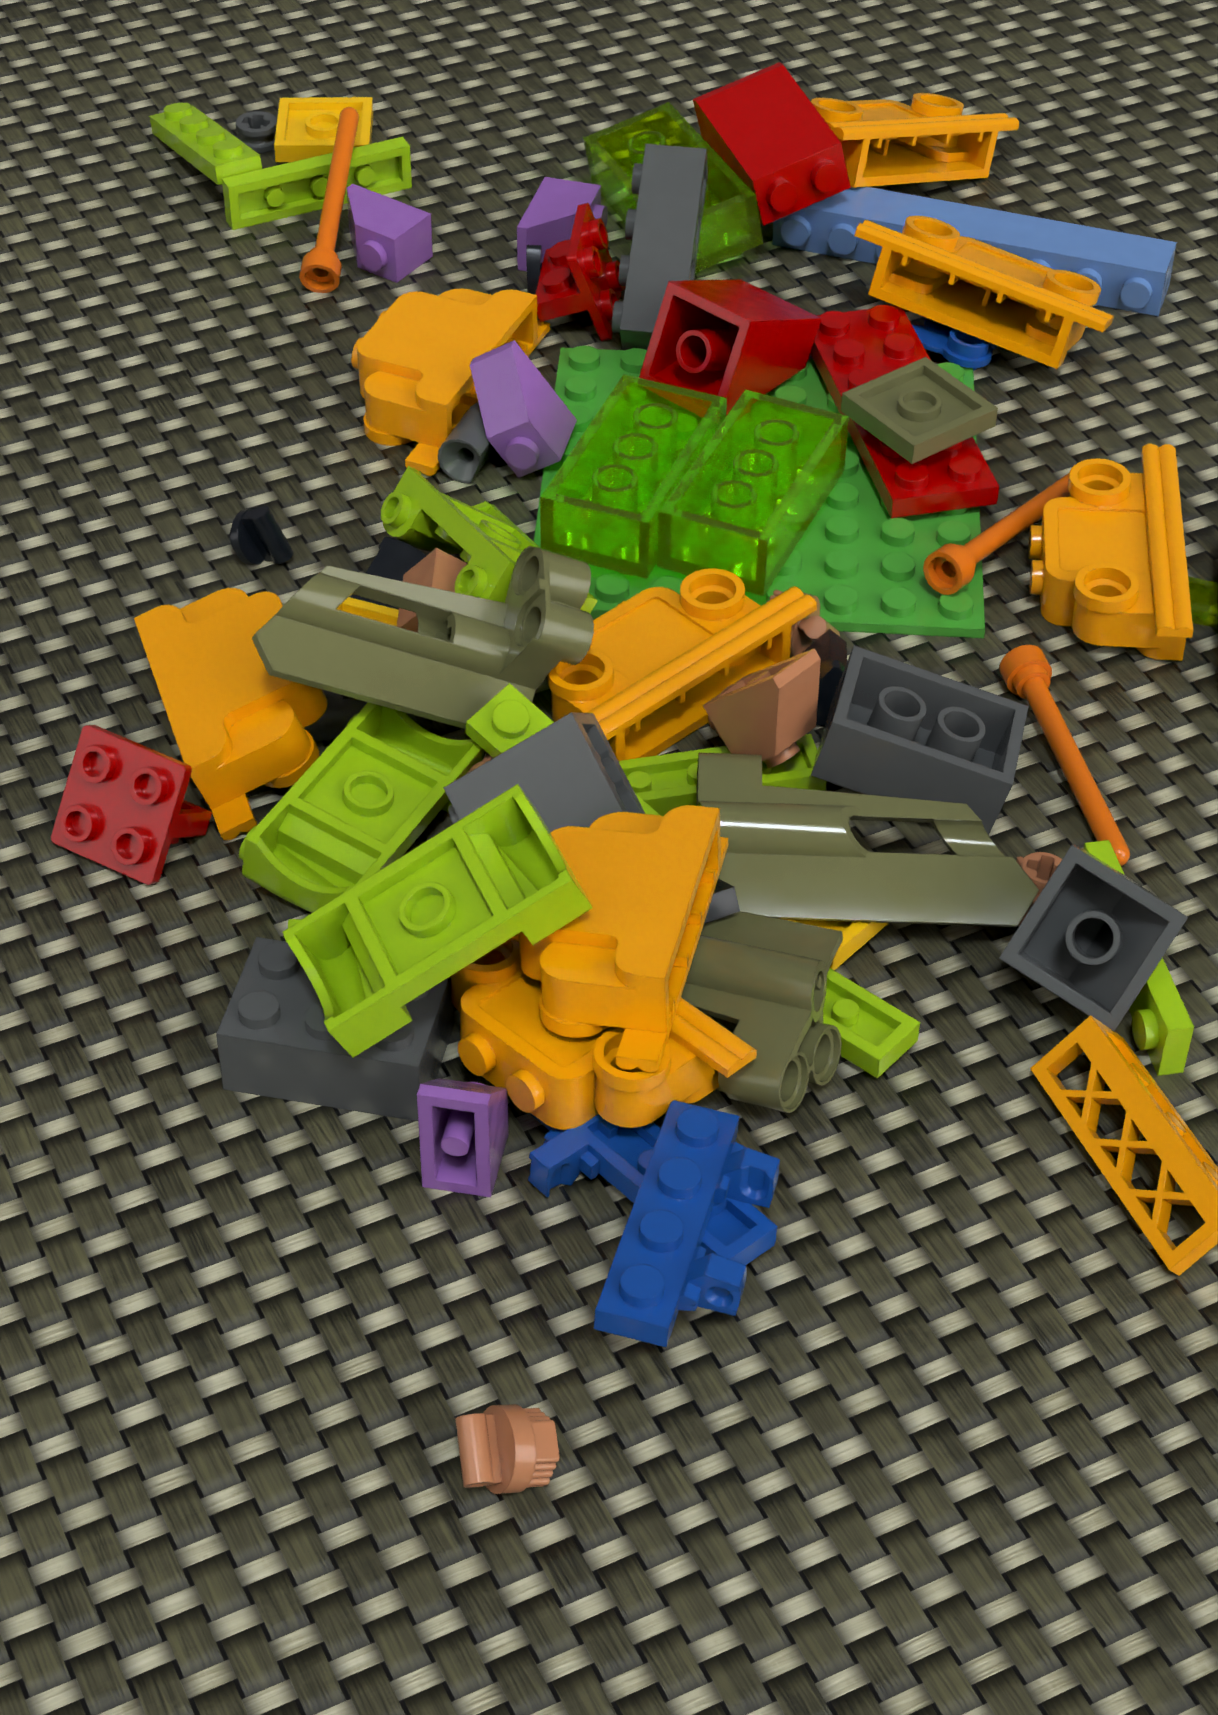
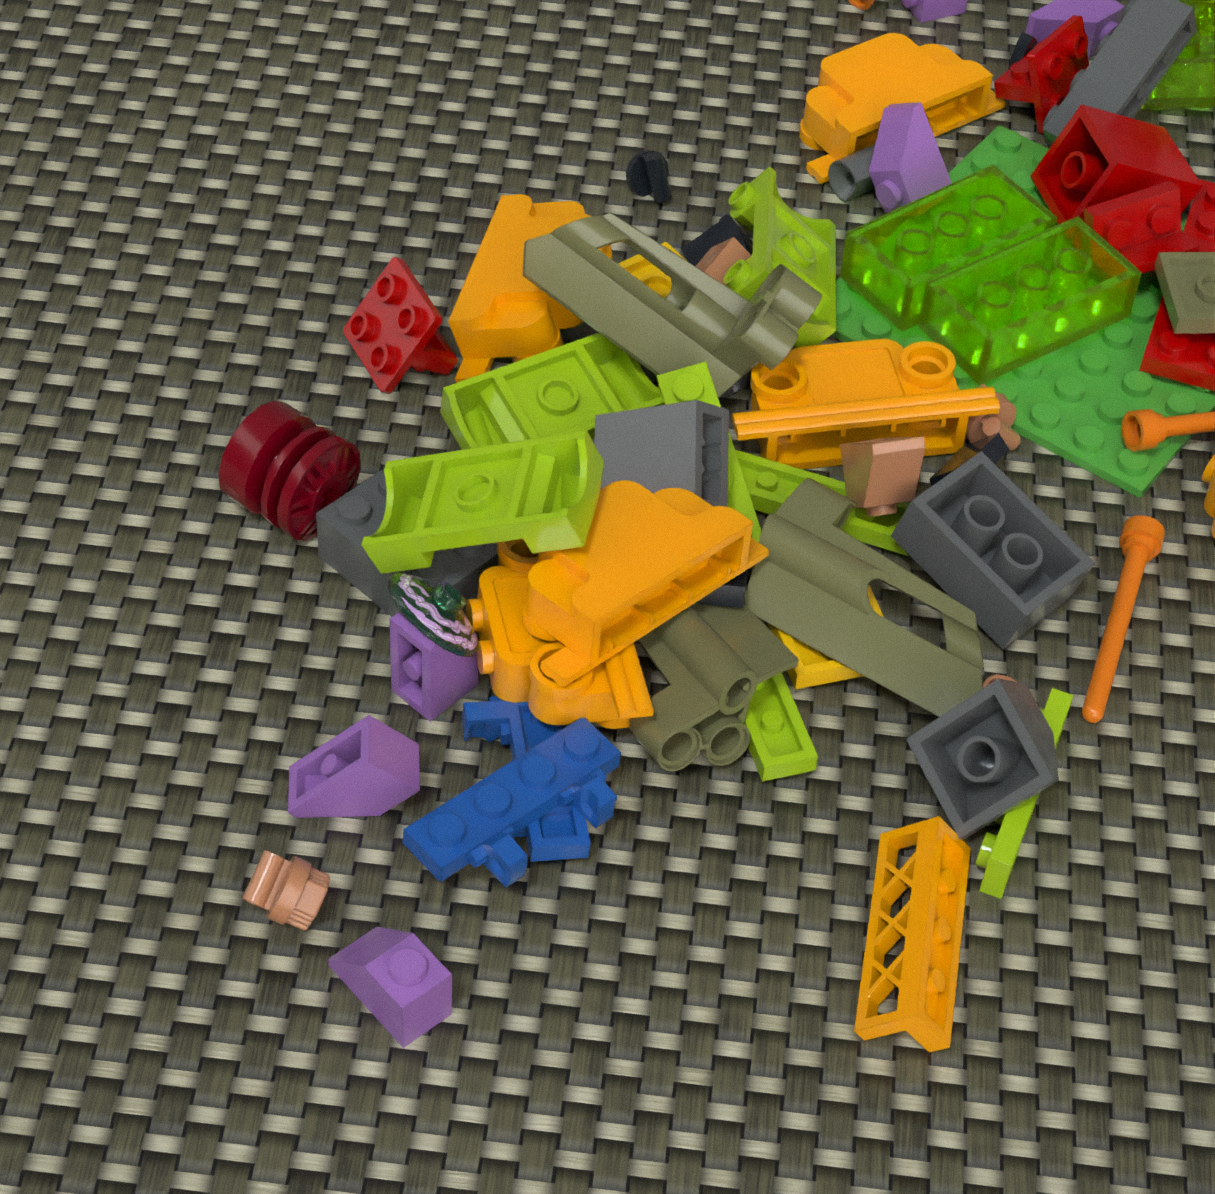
camera: 30 degrees right, 5 degrees up
none -> dark red wheel [218,400,361,541]
none -> medium lavender slope [288,715,420,818]
none -> medium lavender slope [328,927,452,1048]
none -> clear green dish [387,572,479,658]
none -> red bracket [1070,181,1199,282]

